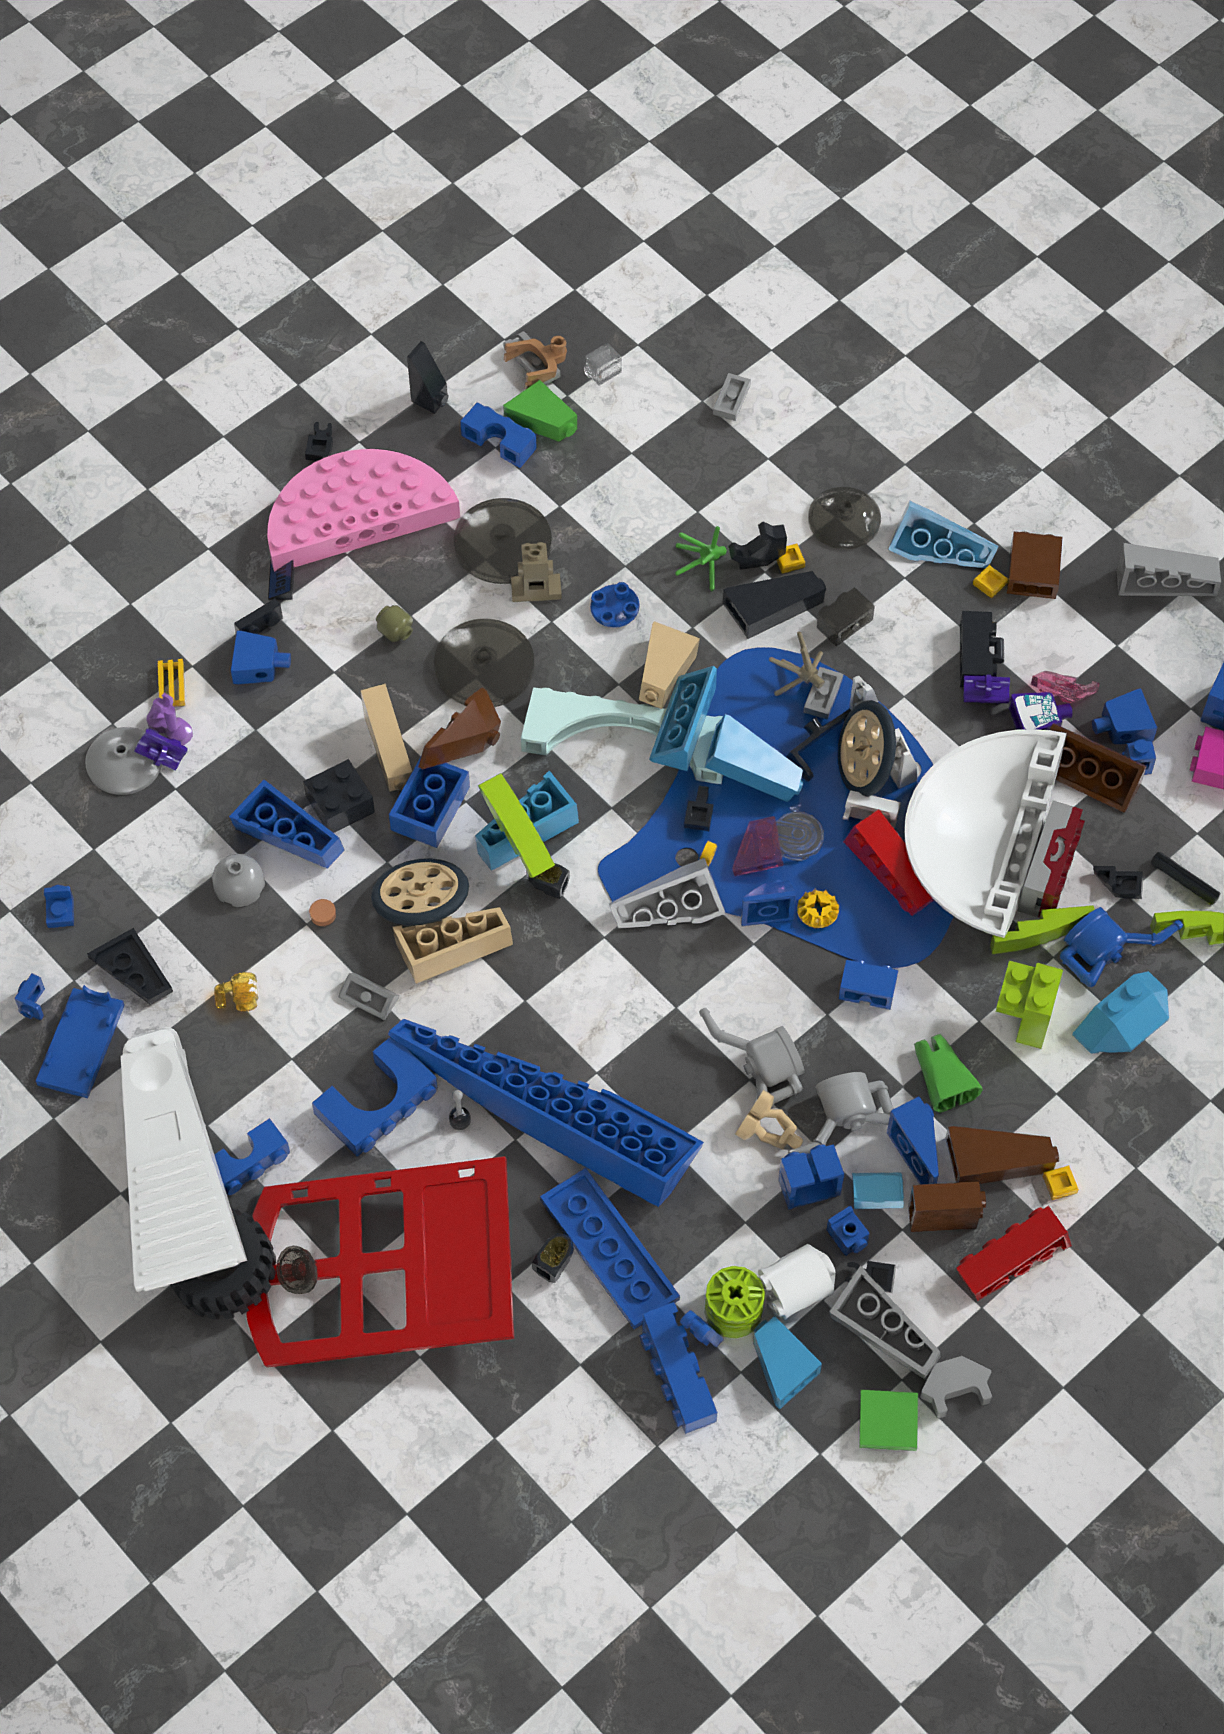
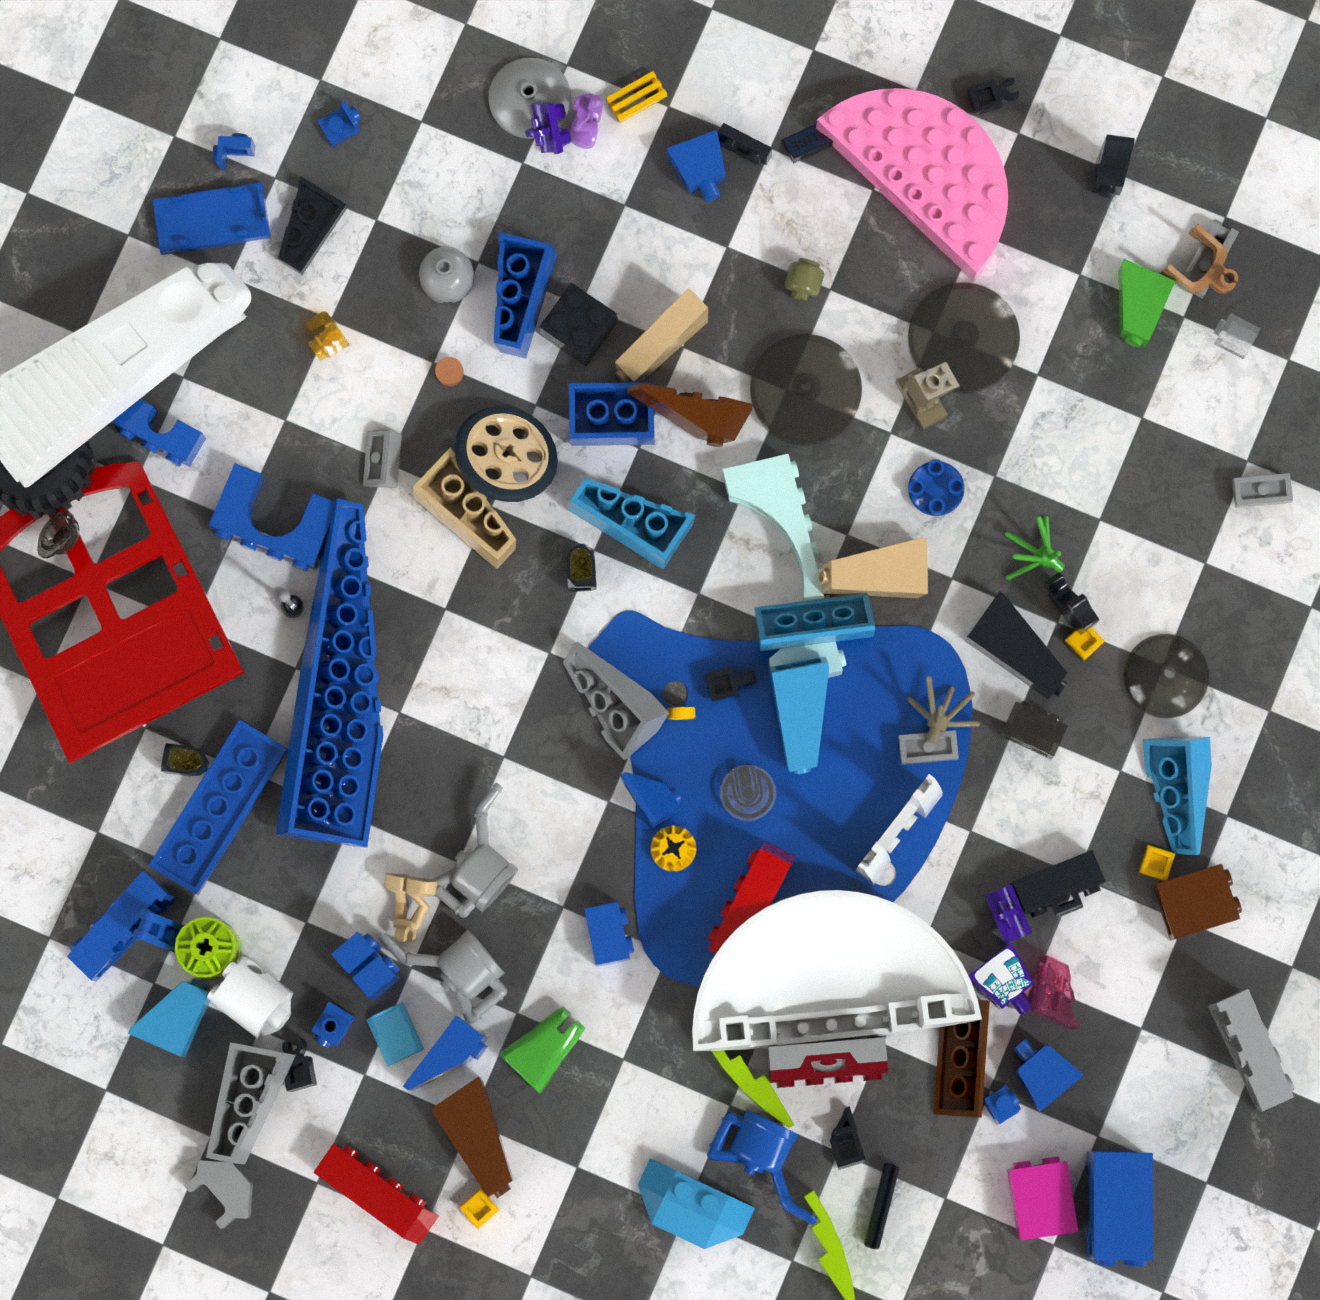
camera: 70 degrees right, 20 degrees up
blue arch [460,402,537,468] -> none
lime slope [478,773,555,878] -> none
clear pink wing [732,816,784,876] -> none
black piece [786,708,851,782] -> none
wedge [838,700,896,797] -> none
white hinge [843,791,901,828] -> none
bright green tile [859,1390,918,1451] -> none
reddish brown brick [908,1182,986,1232] -> none
lime brick [995,961,1063,1049] -> none

